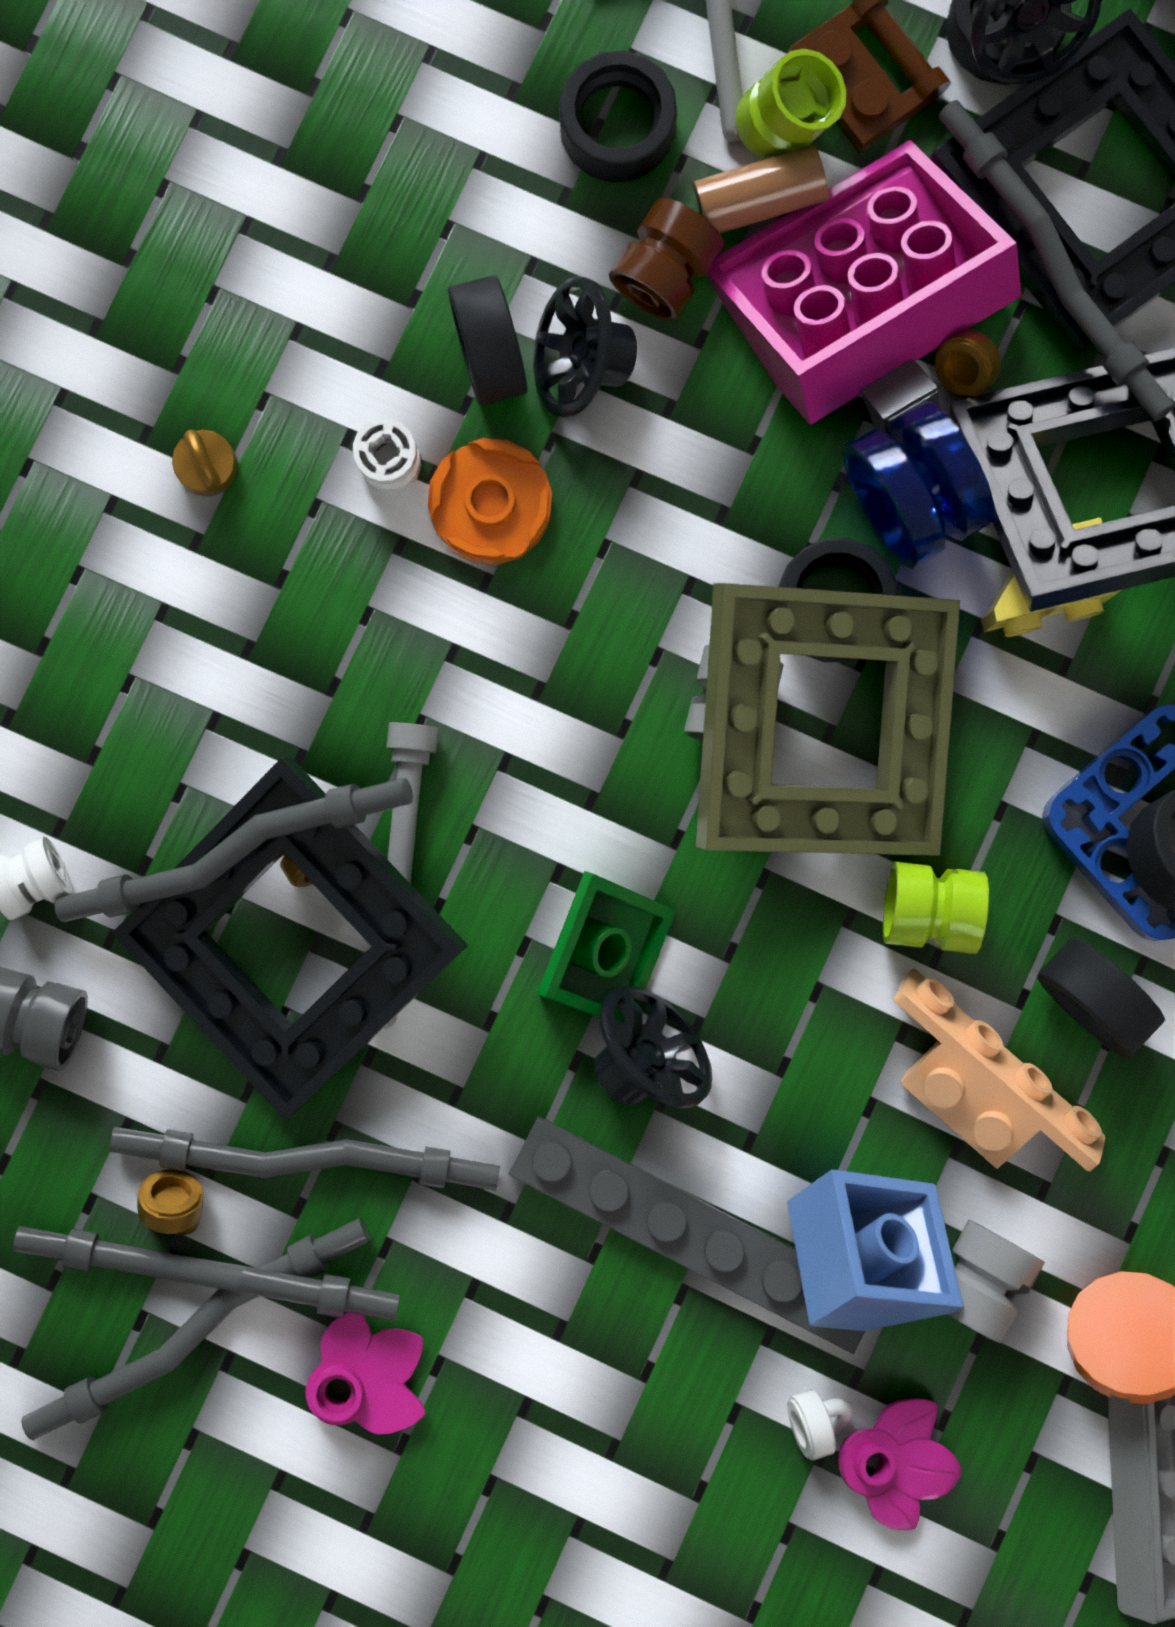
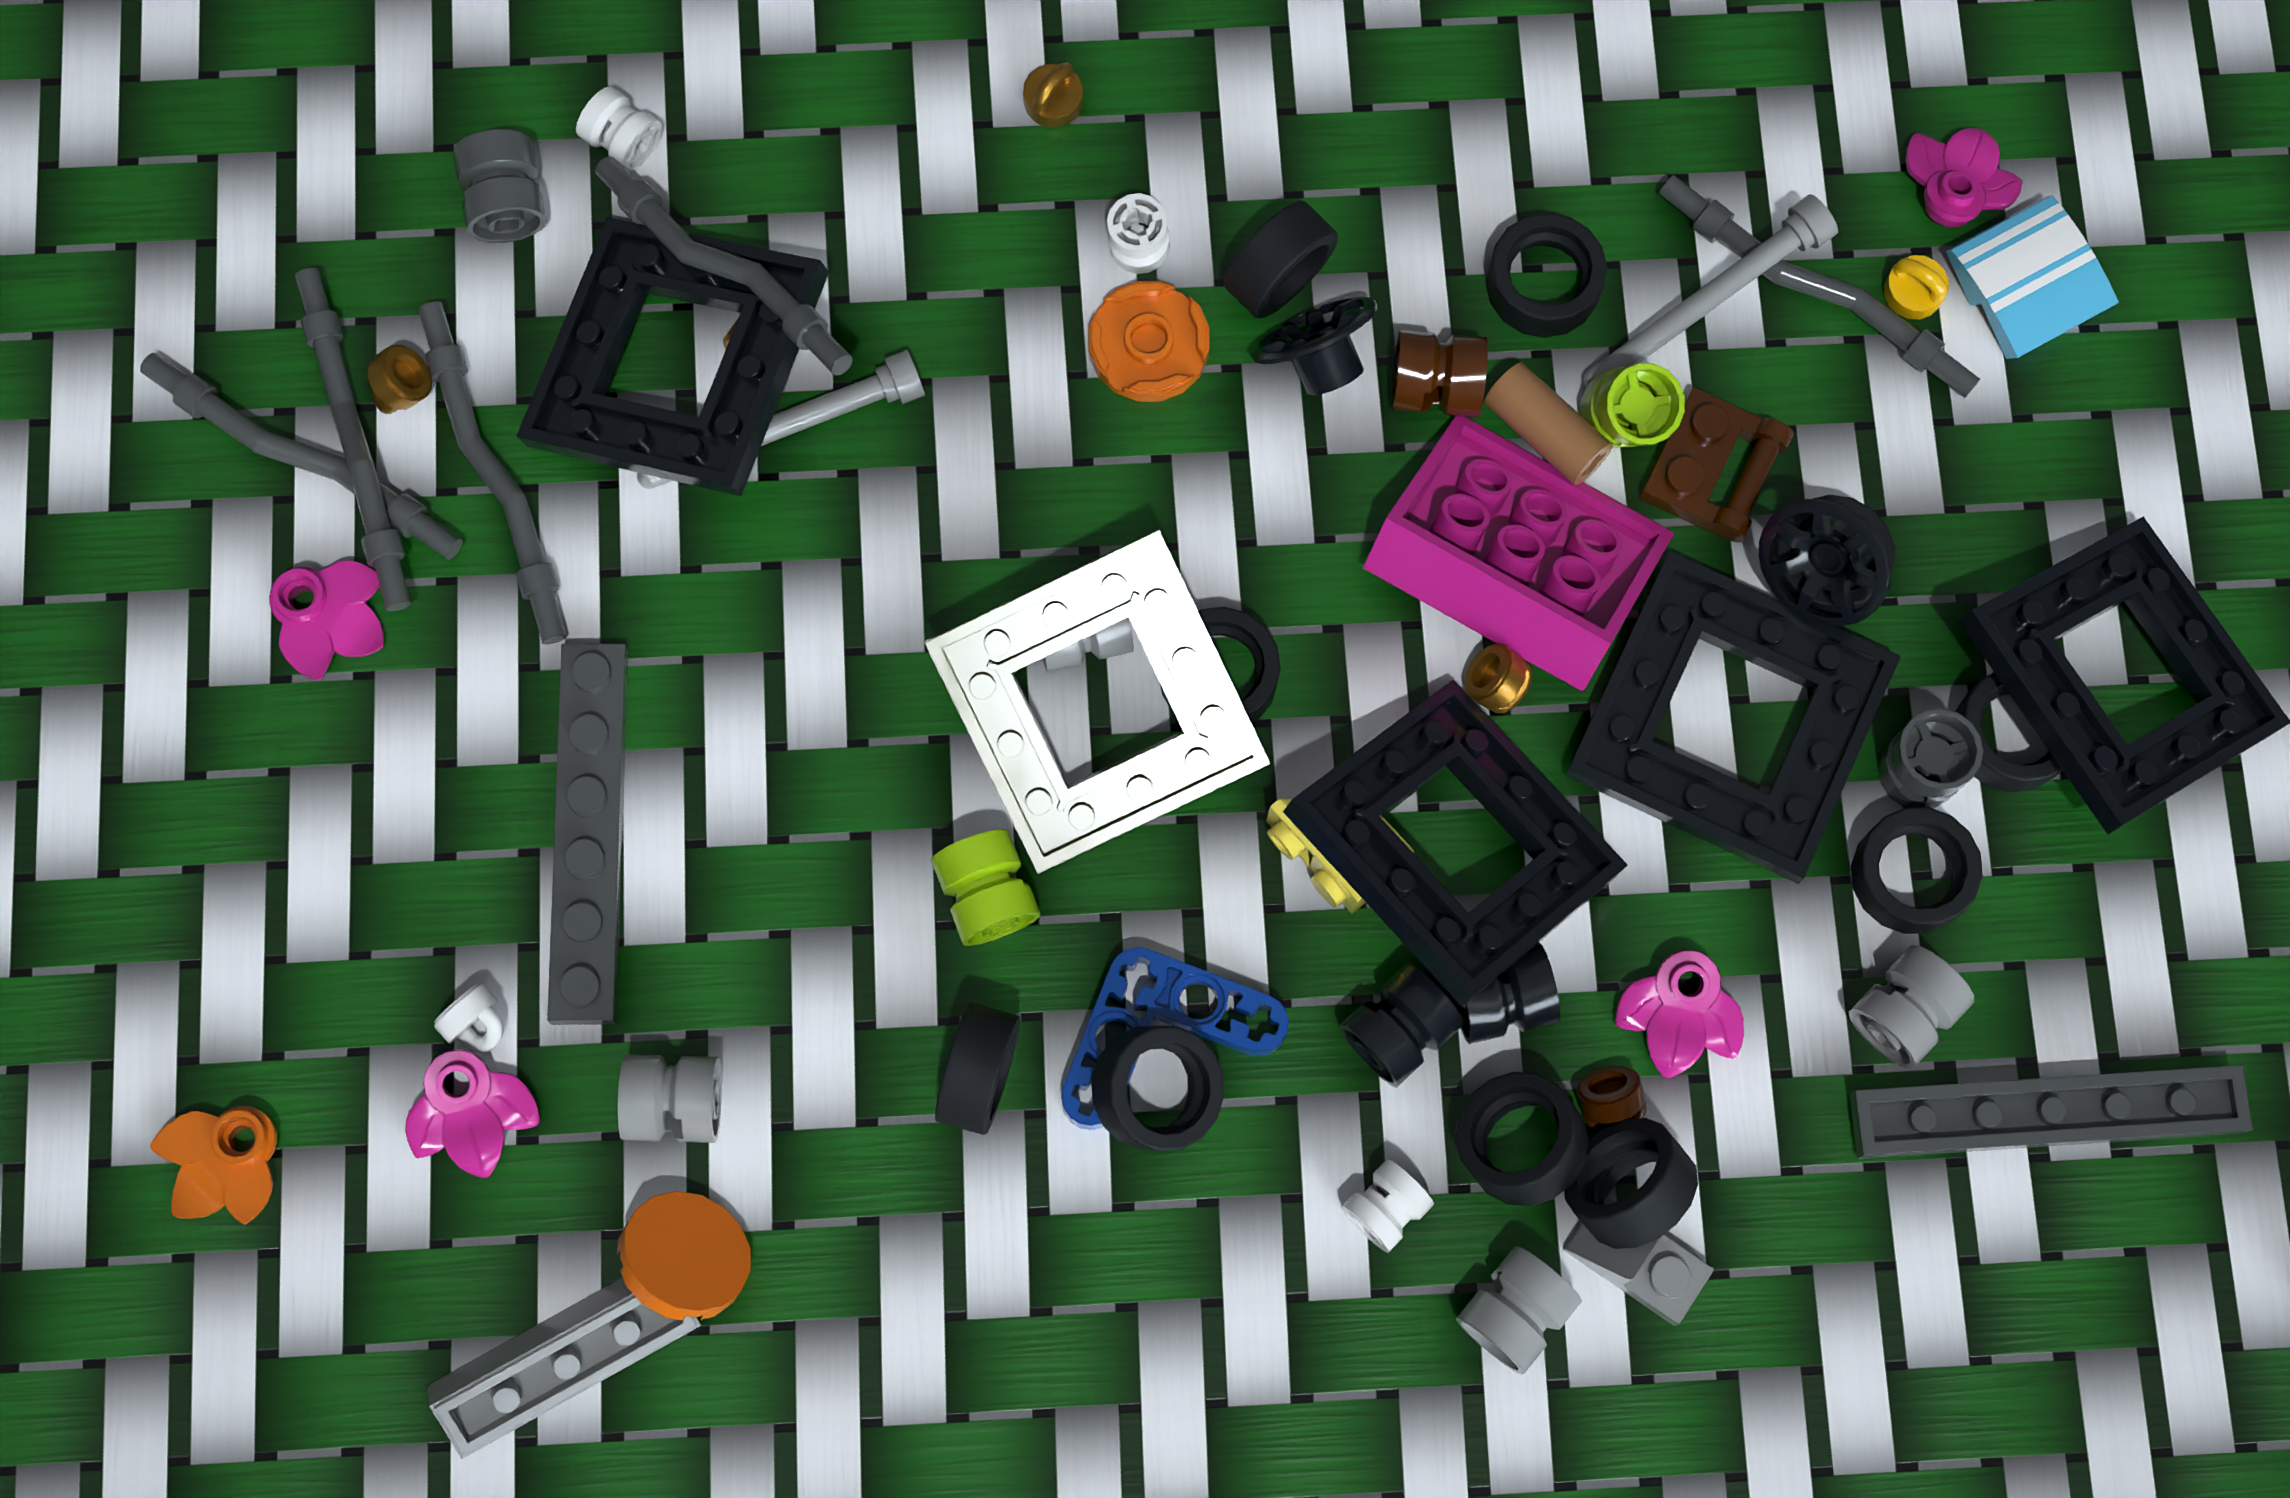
camera: 60 degrees right, 10 degrees down
green slope [537,871,676,1023] -> none
black wheel [594,986,713,1108] -> none
medium blue slope [787,1169,964,1331] -> none
clear blue wheel [842,401,995,569] -> none
dark grey slope [862,360,942,457] -> none
light nougat bracket [893,969,1106,1172] -> none
dark grey bar [939,100,1175,422] -> none

